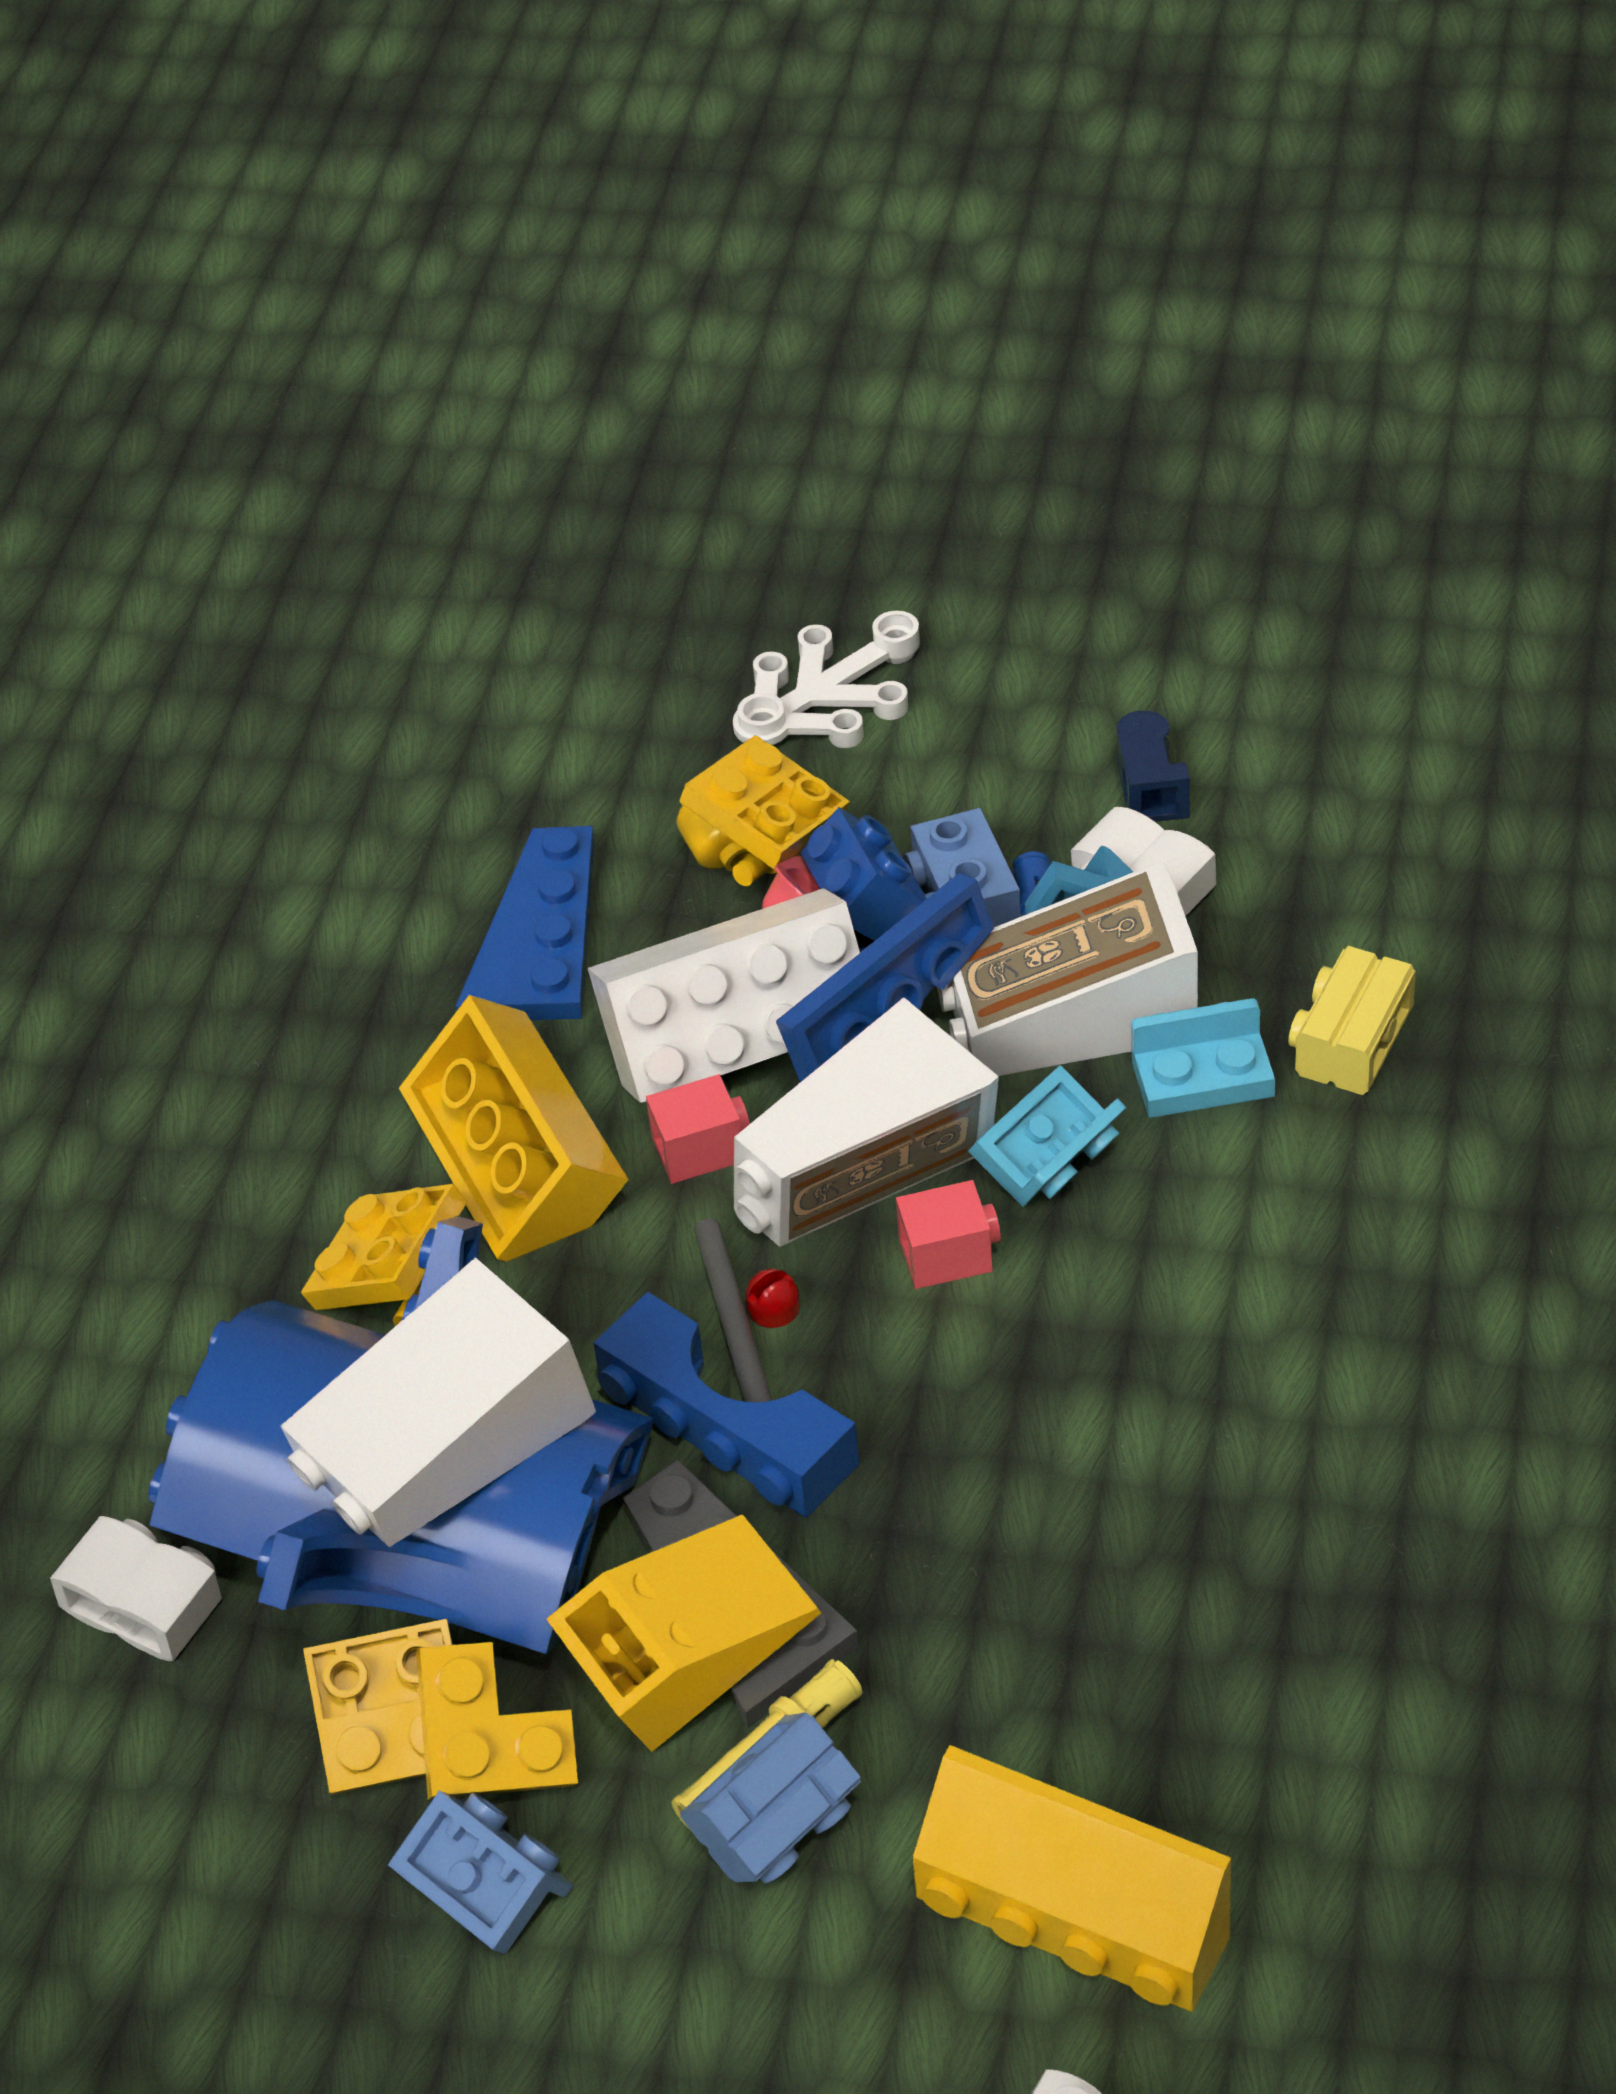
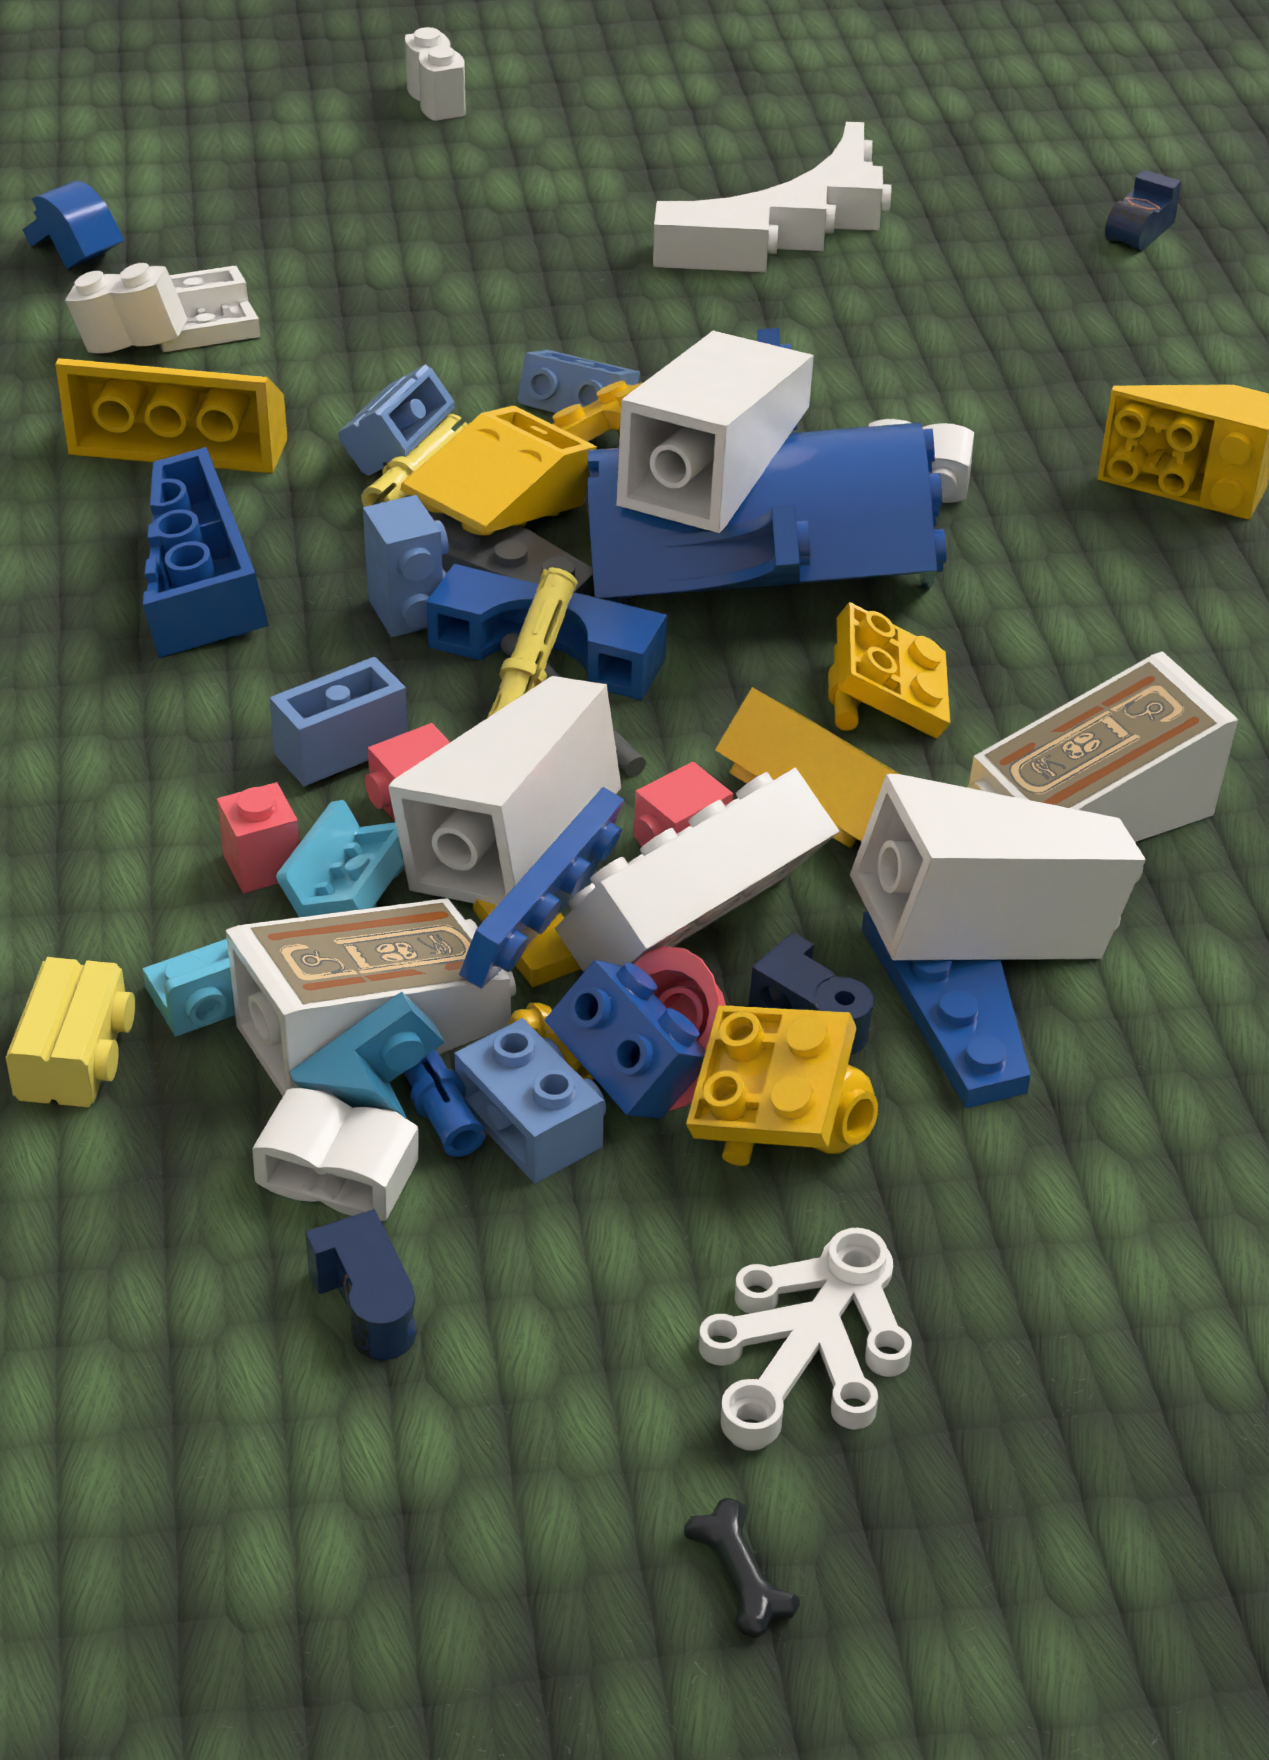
camera: 155 degrees right, 5 degrees down
none -> blue wedge [143,447,269,658]
none -> coral brick [217,782,300,894]
none -> medium blue brick [269,657,408,786]
none -> medium blue brick [363,495,449,638]
none -> light yellow pin [487,567,578,718]
none -> black piece [684,1498,800,1638]
none -> dark blue leg [748,932,874,1055]
none -> white slope [850,774,1146,960]
none -> slope [967,652,1238,842]

